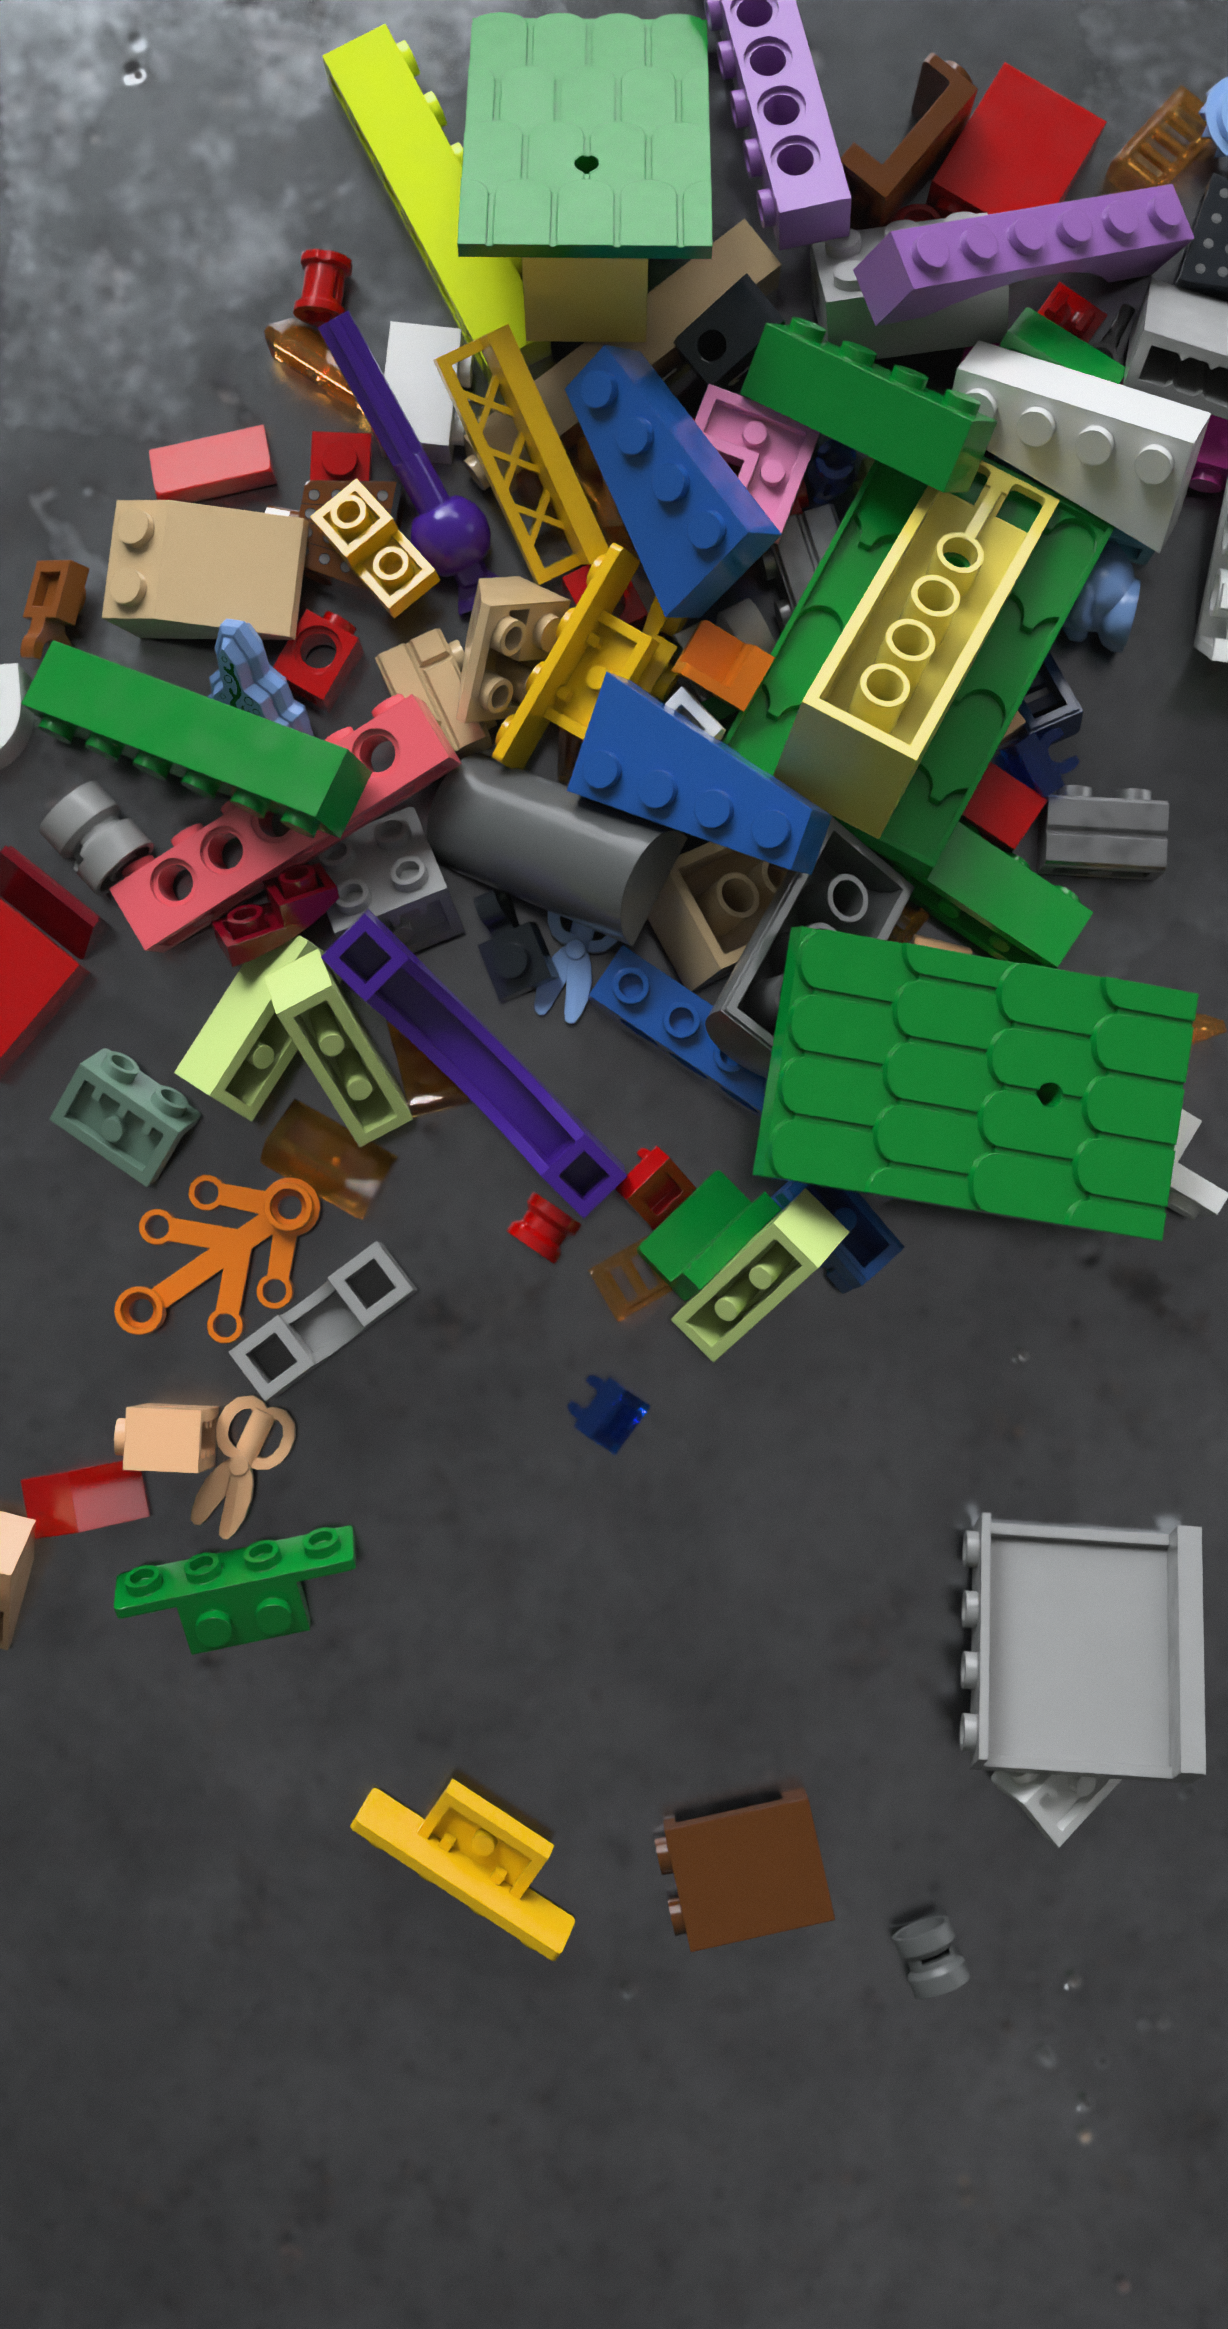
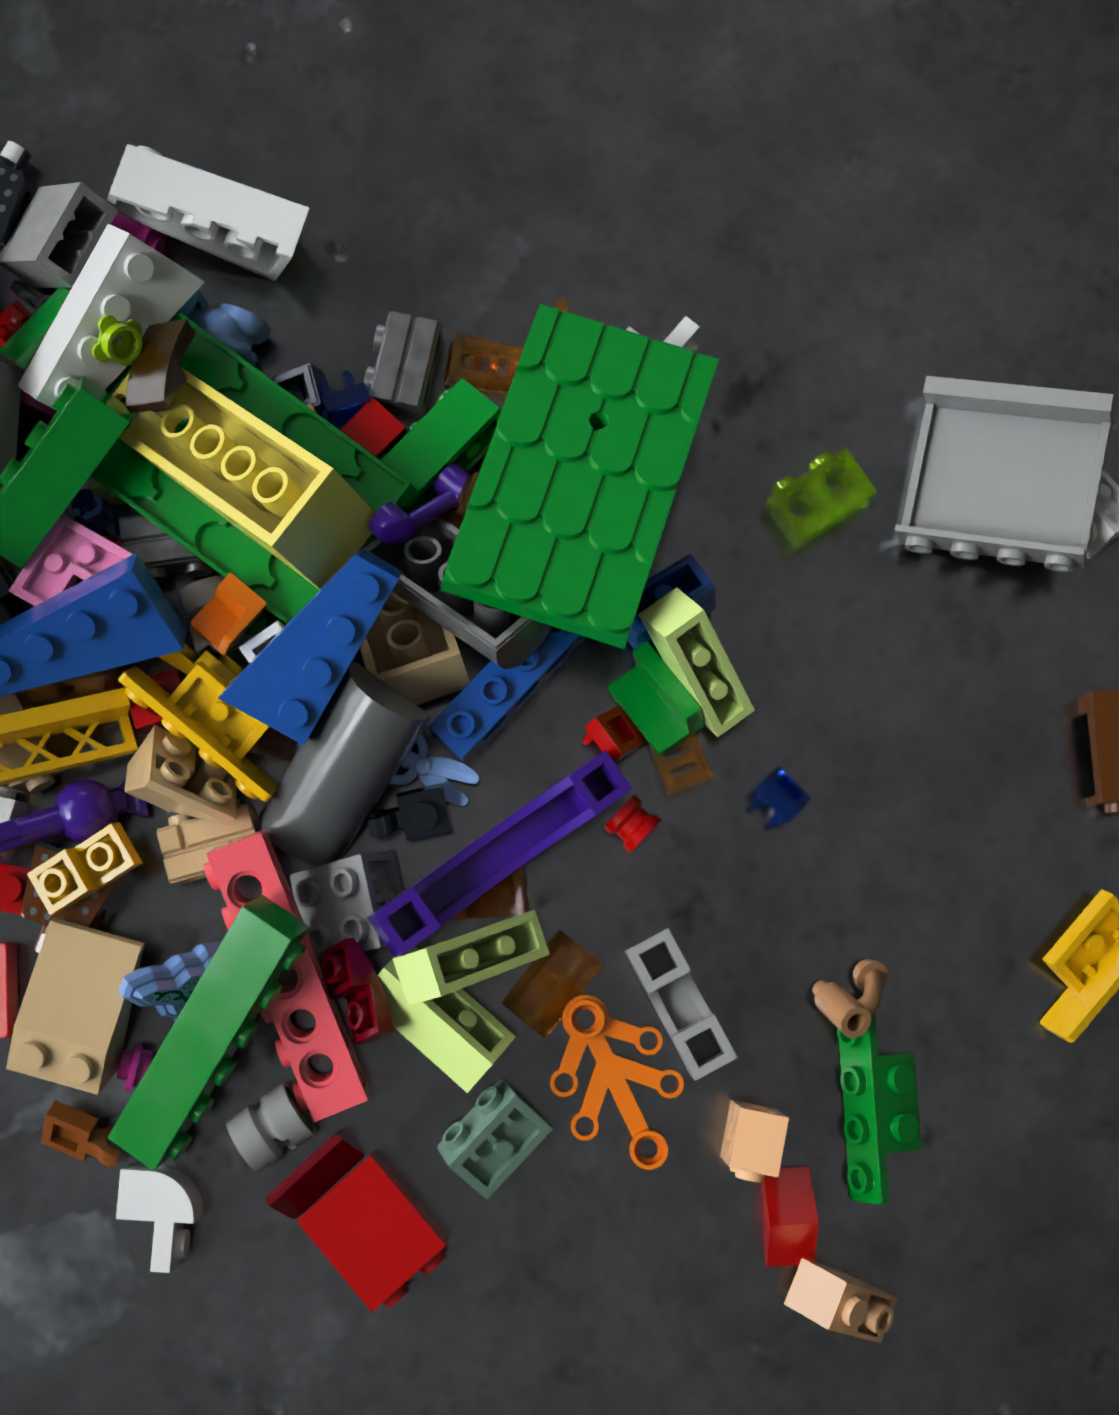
camera: 80 degrees left, 5 degrees down
light nougat piece [191,1395,296,1539] -> none
red brick [273,609,364,713] -> none
none -> lime plate [92,315,142,366]
none -> dark pink plate [116,1043,153,1091]
none -> dark brown slope [125,319,196,414]
none -> dark purple bar [369,463,470,544]
none -> clear orange slope [444,333,523,393]
none -> clear neon green brick [765,447,877,551]
none -> medium nougat plant [812,959,888,1038]

